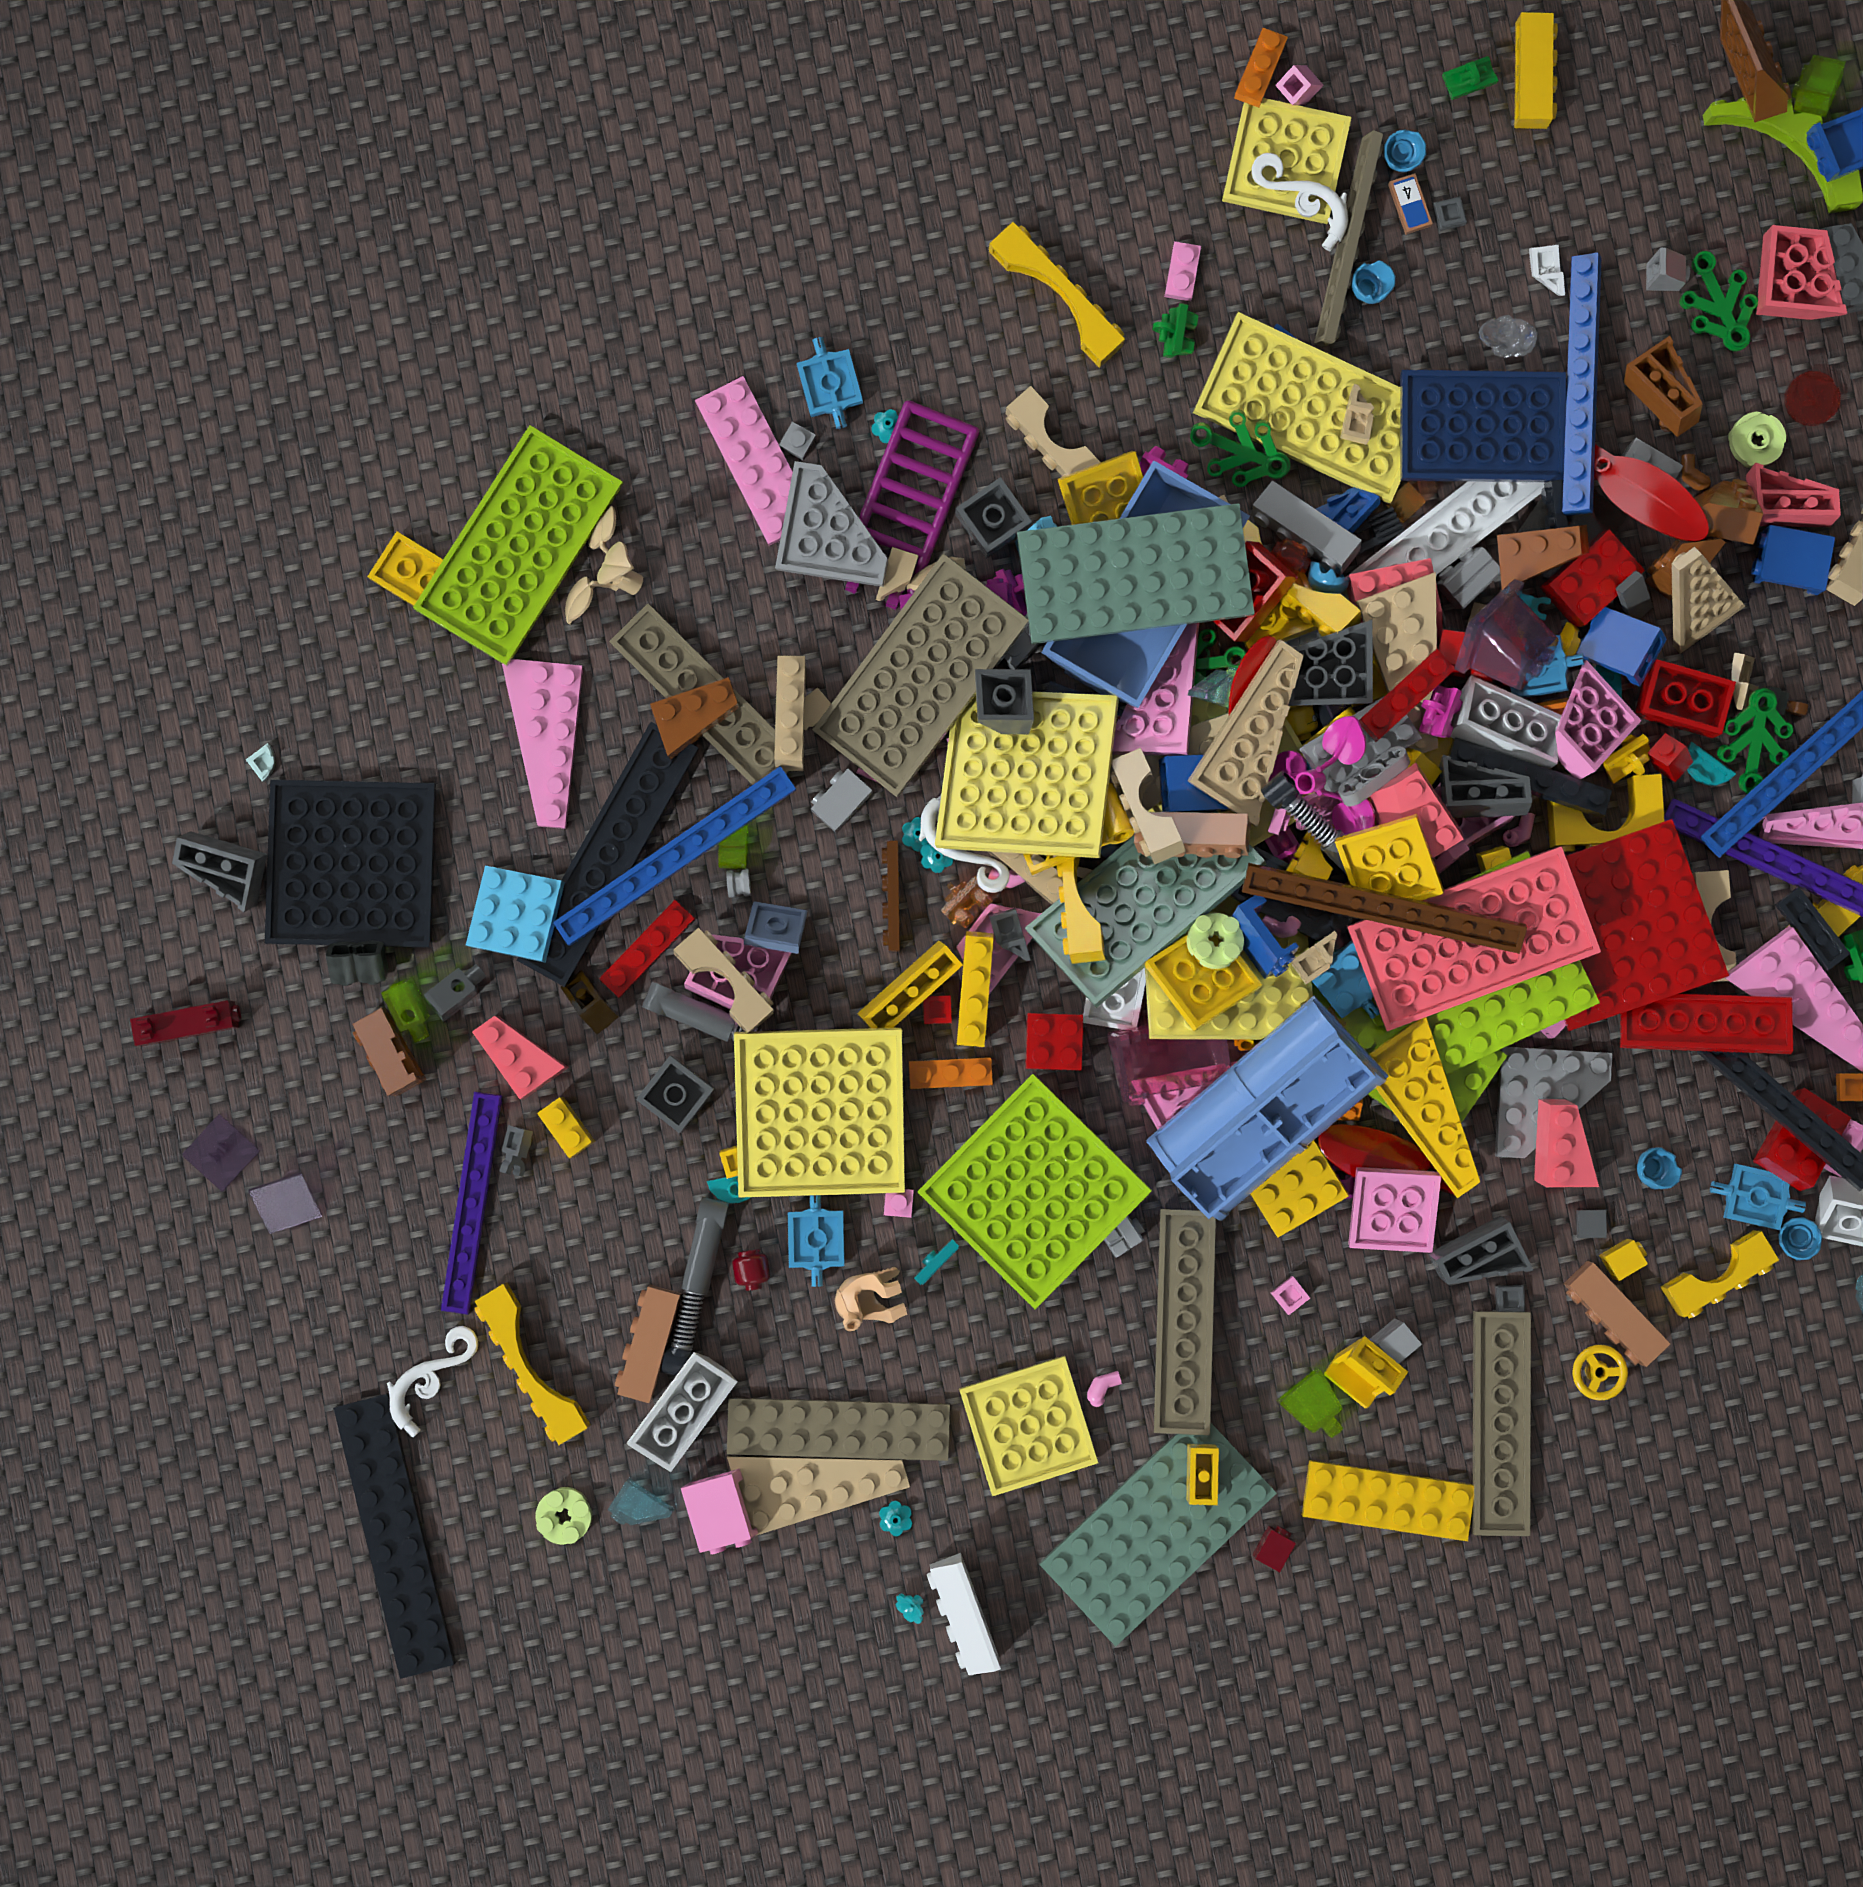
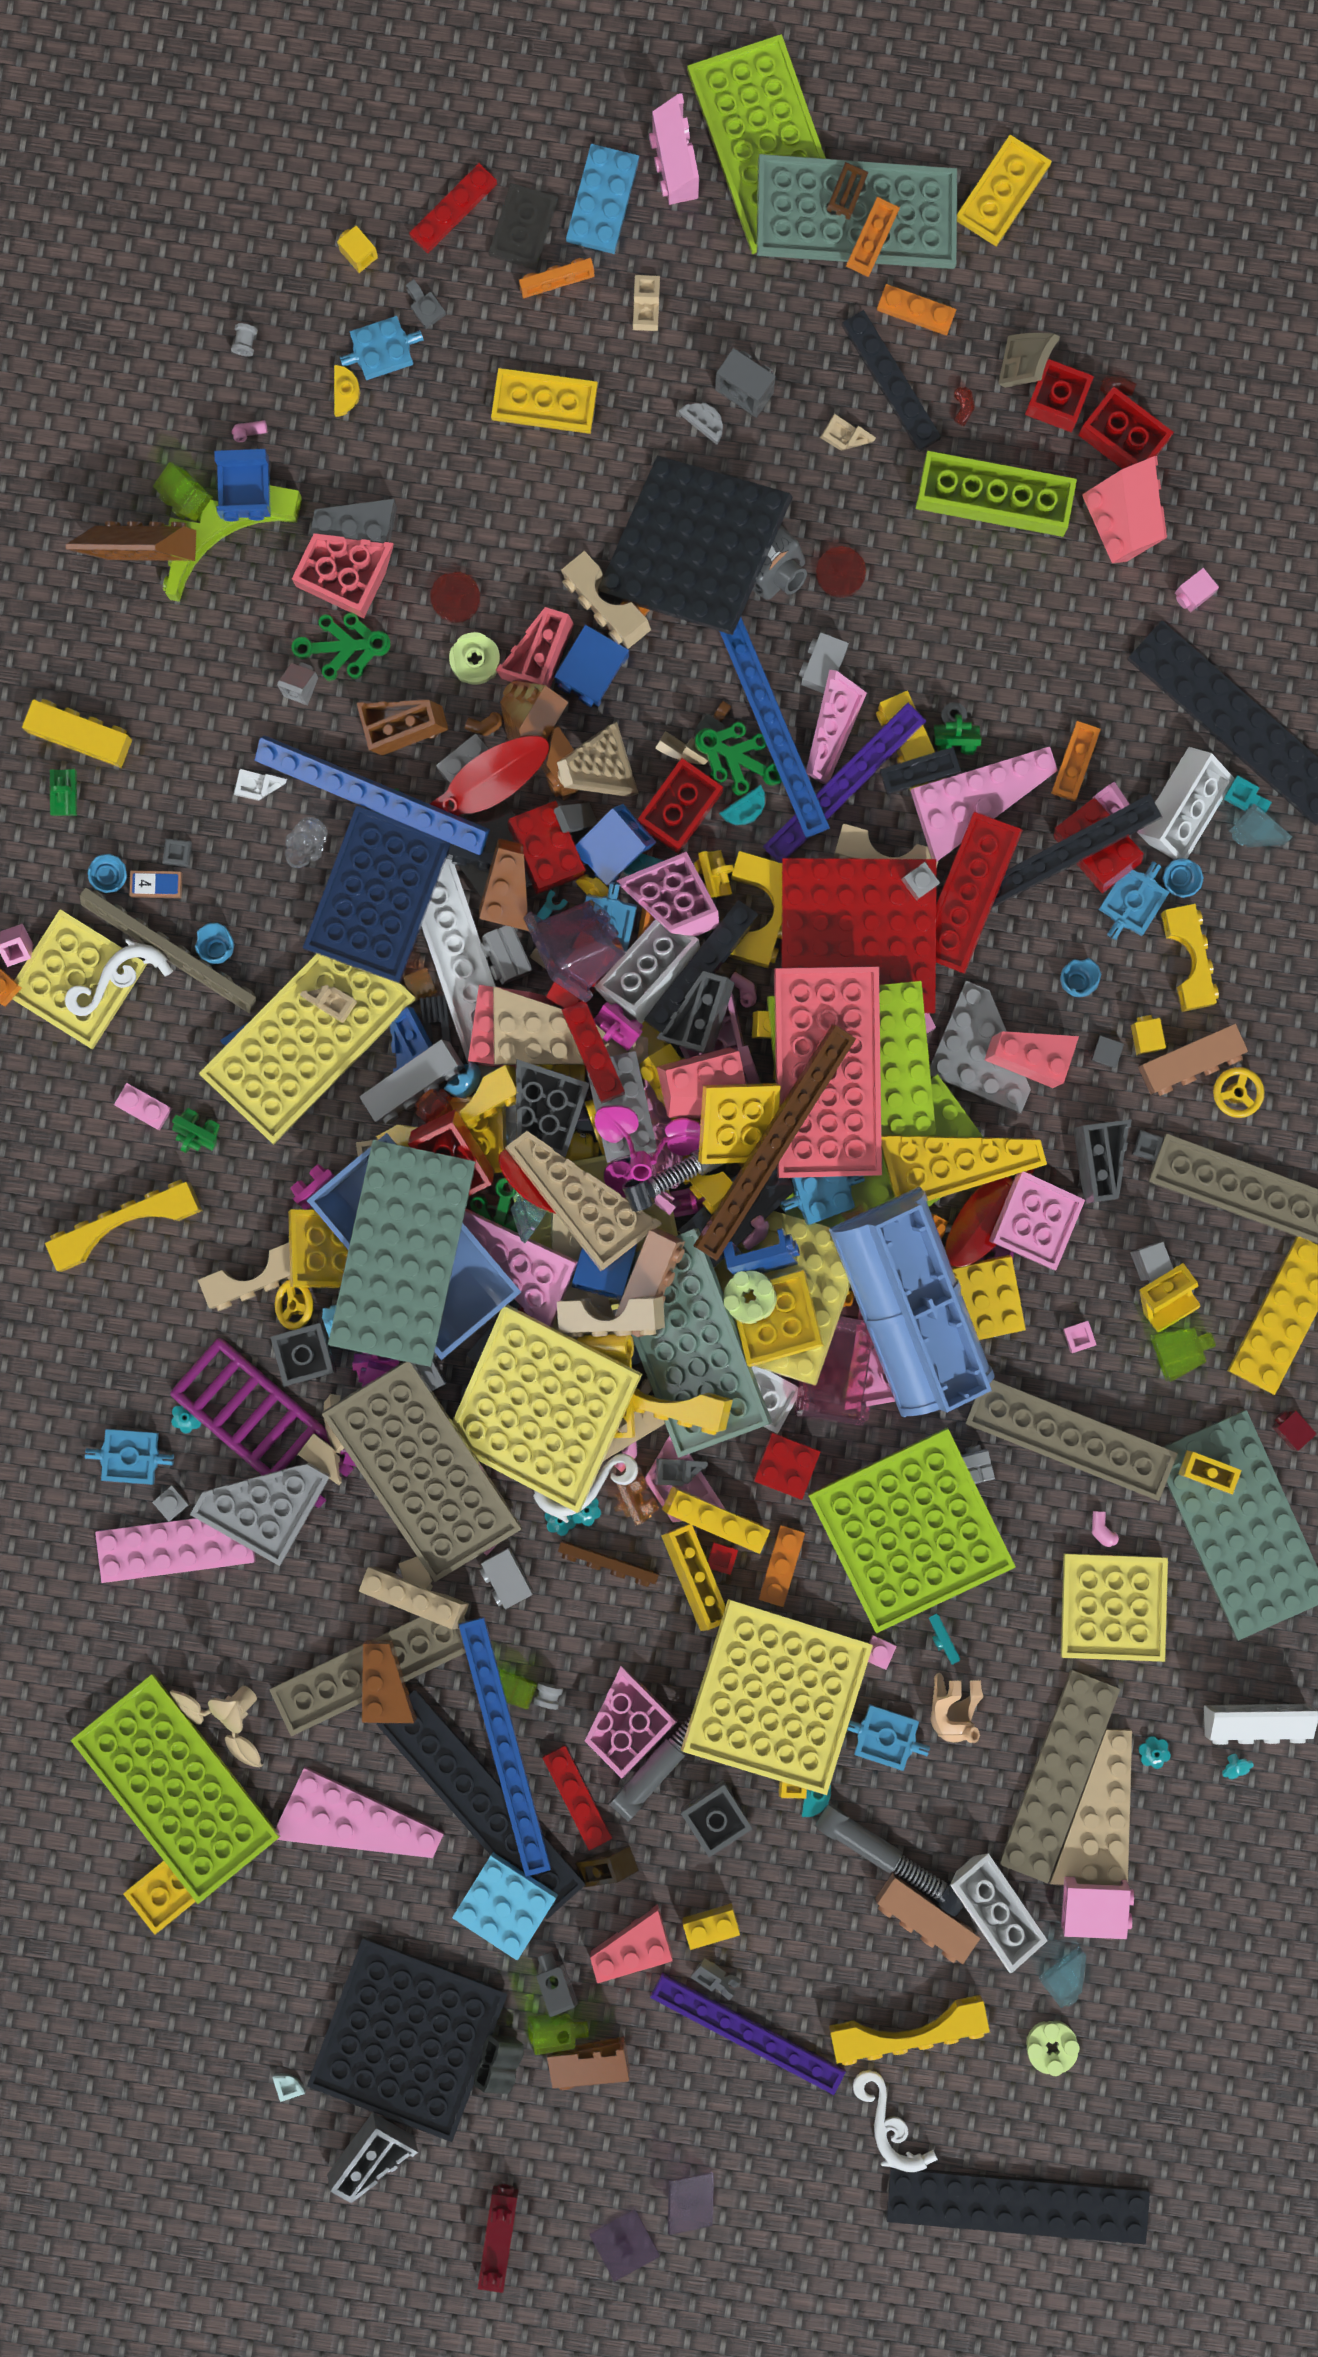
camera: 70 degrees left, 0 degrees up
tan arch [674,928,774,1033] -> none
dark red head [732,1249,770,1291] -> none
sand blue tile [744,902,807,954] -> none
dark grey slope [975,669,1034,735] -> none
green plant [1190,409,1290,487] -> none
tan slope [1291,931,1337,985] -> none
light grey beam [1338,746,1410,806] -> none
red brick [1647,733,1693,782] -> none
none -> yellow piece [275,1280,313,1330]
none -> light grey brick [901,862,940,900]

